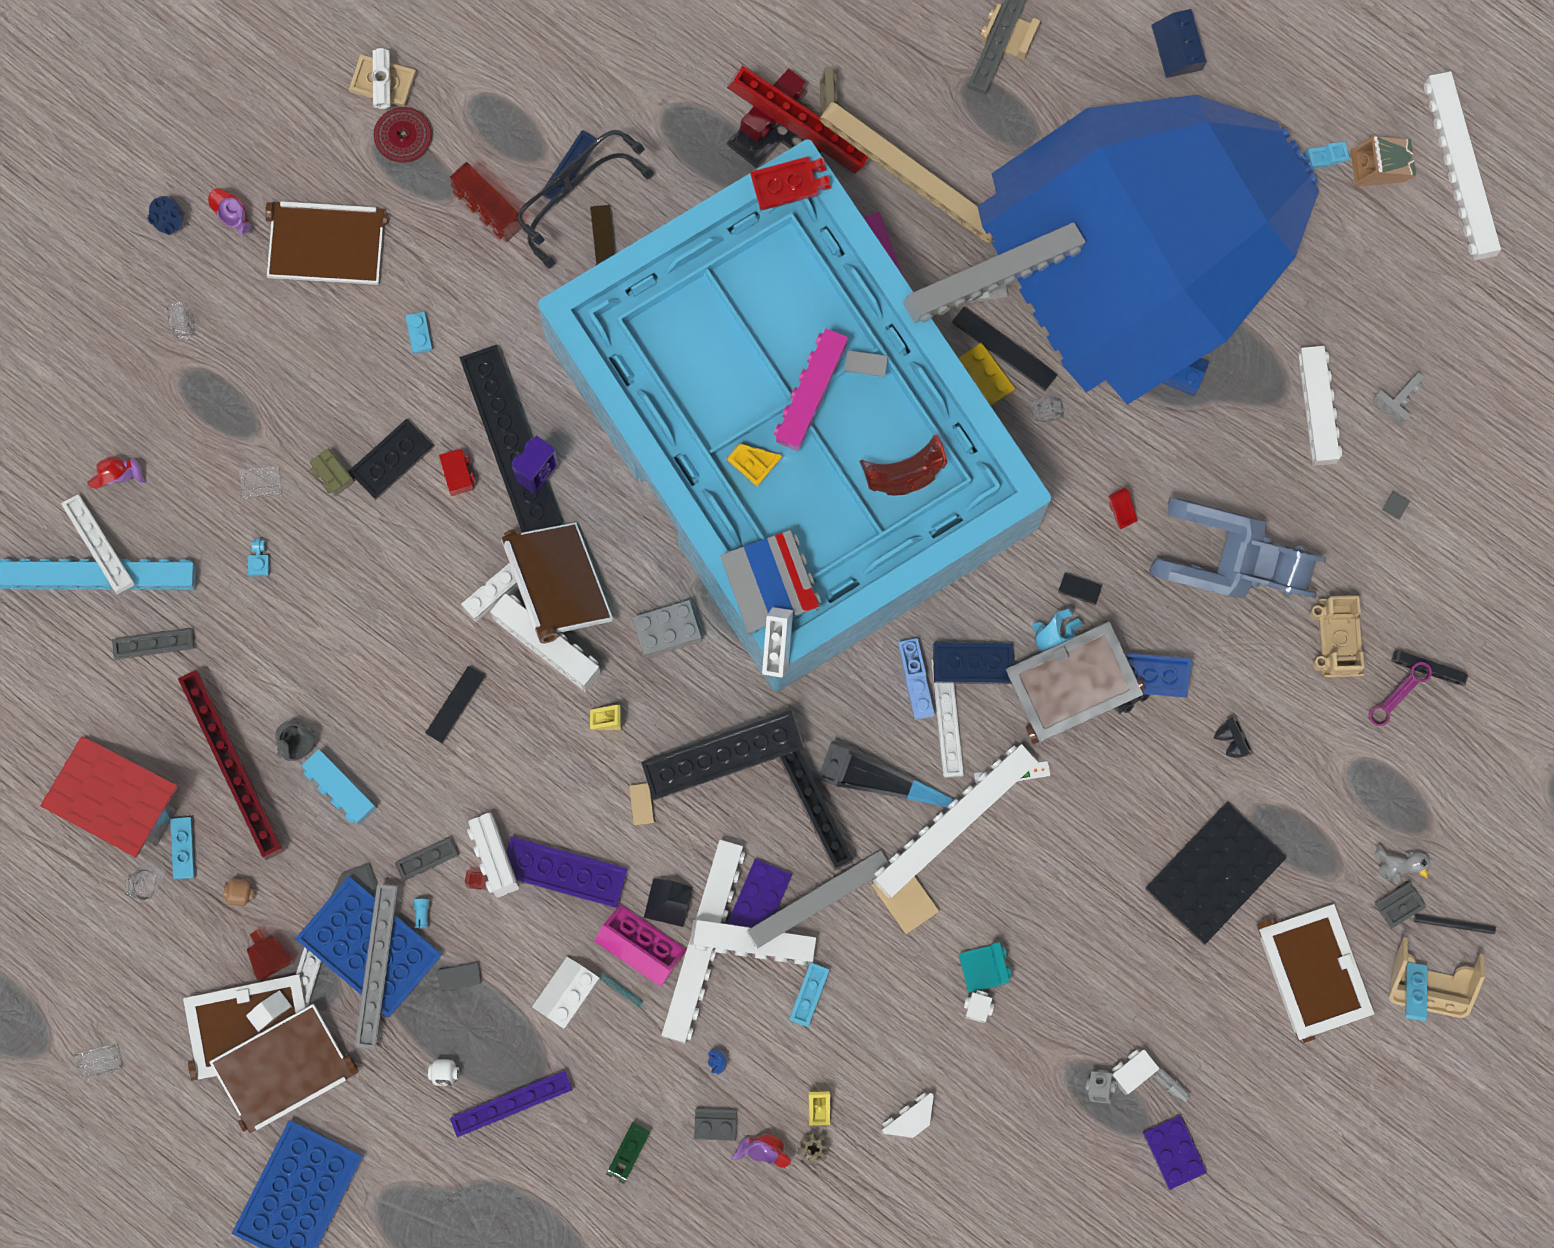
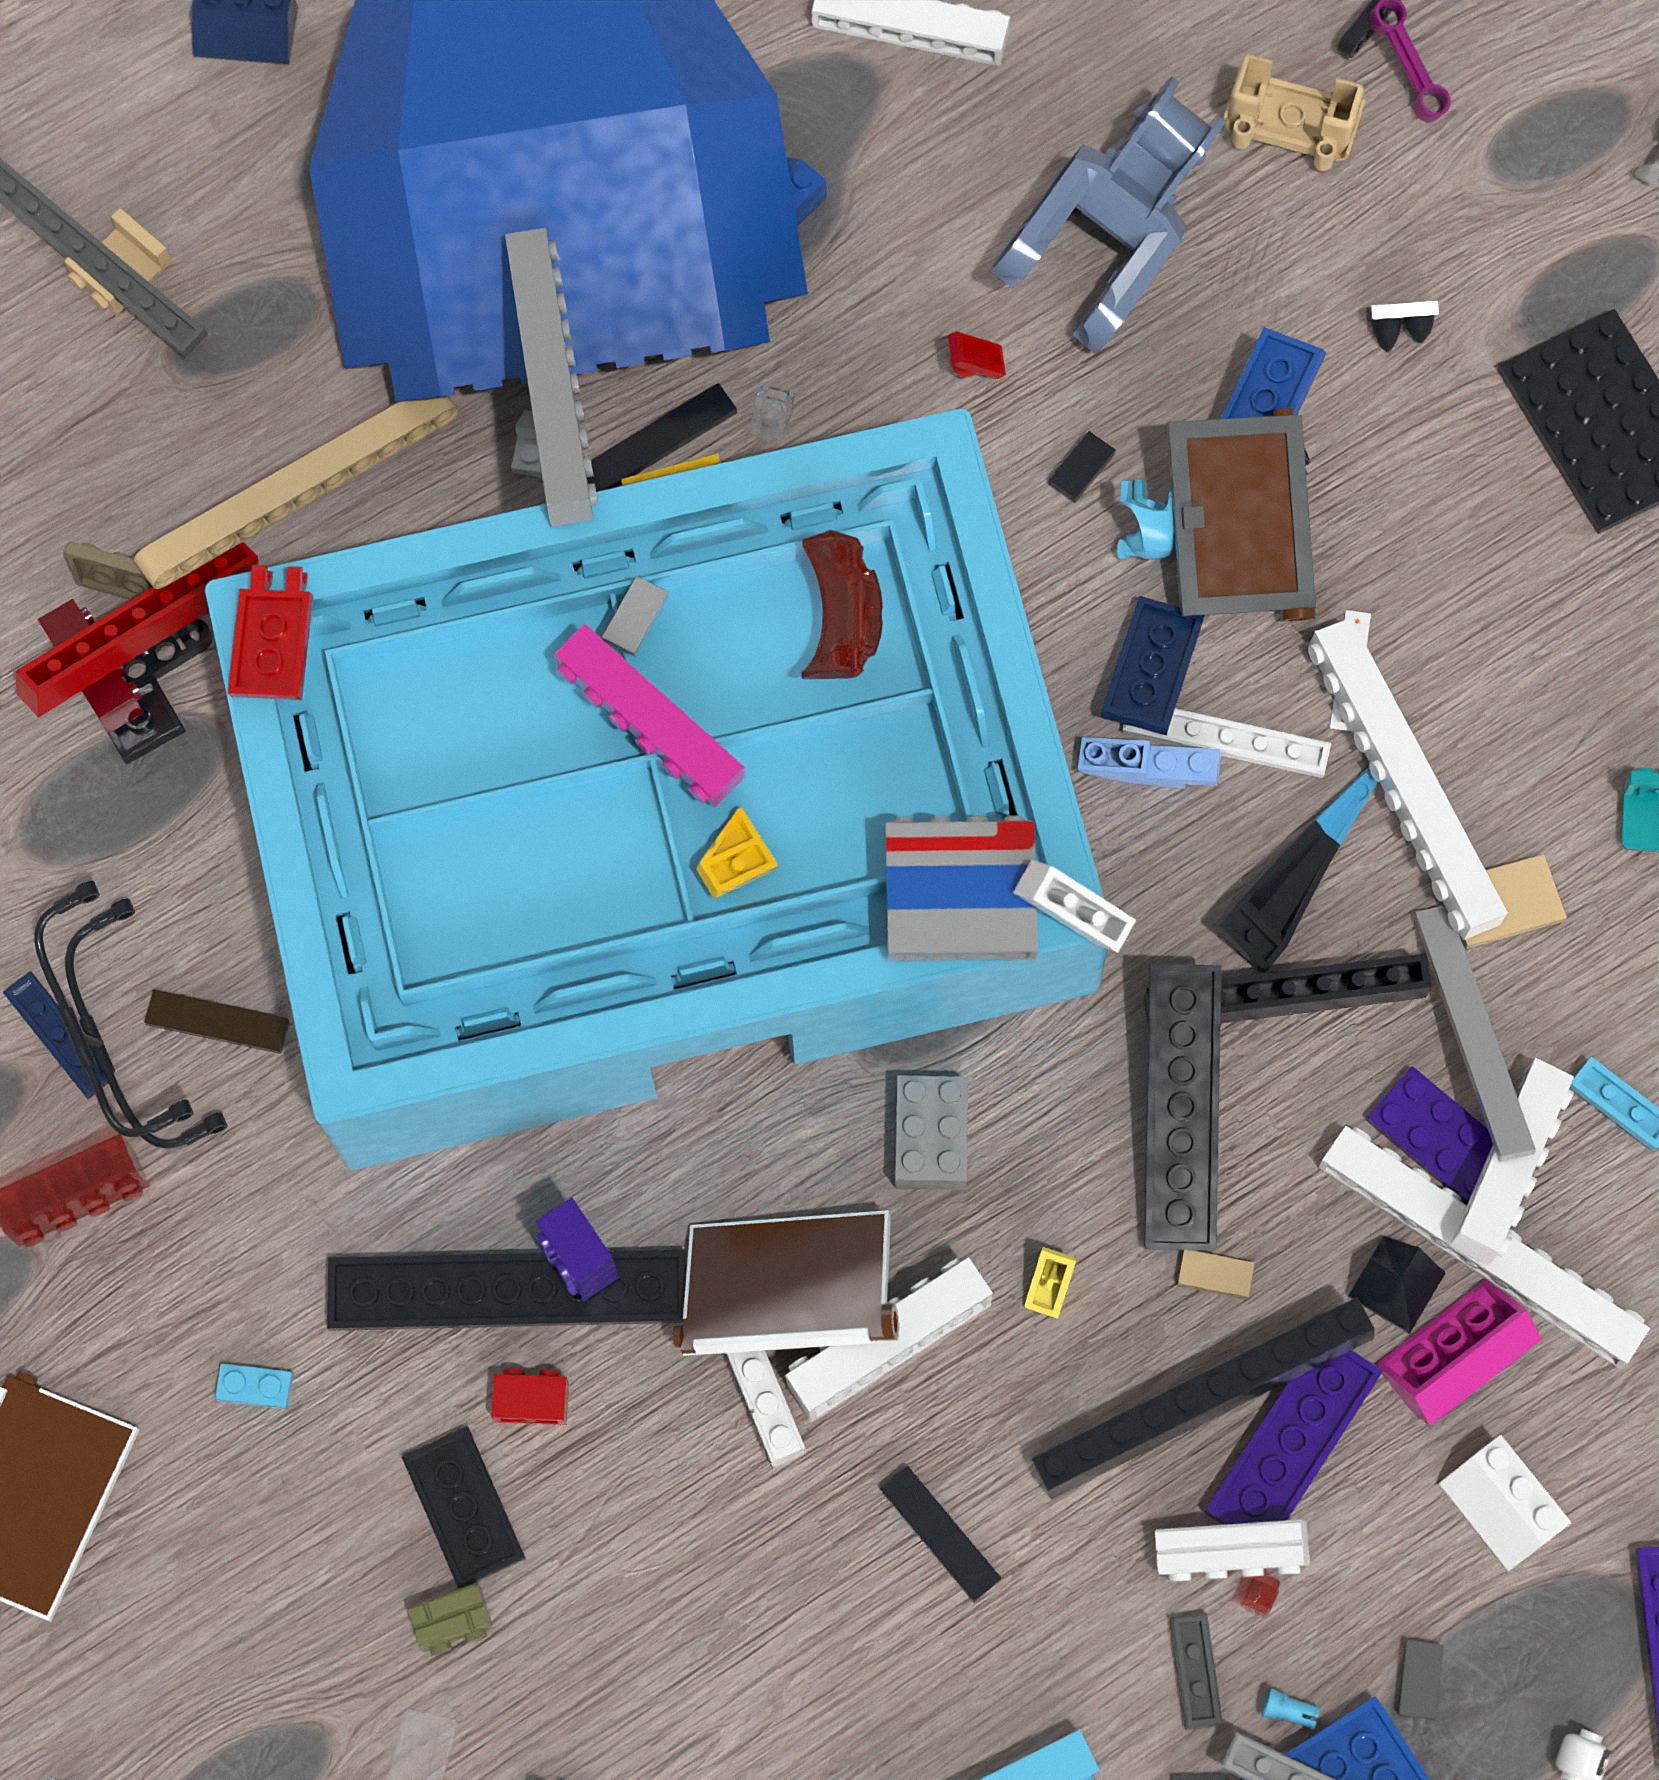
camera: 65 degrees left, 5 degrees down
teal piece [598,972,647,1010] -> none
none -> black brick [1032,1297,1375,1499]

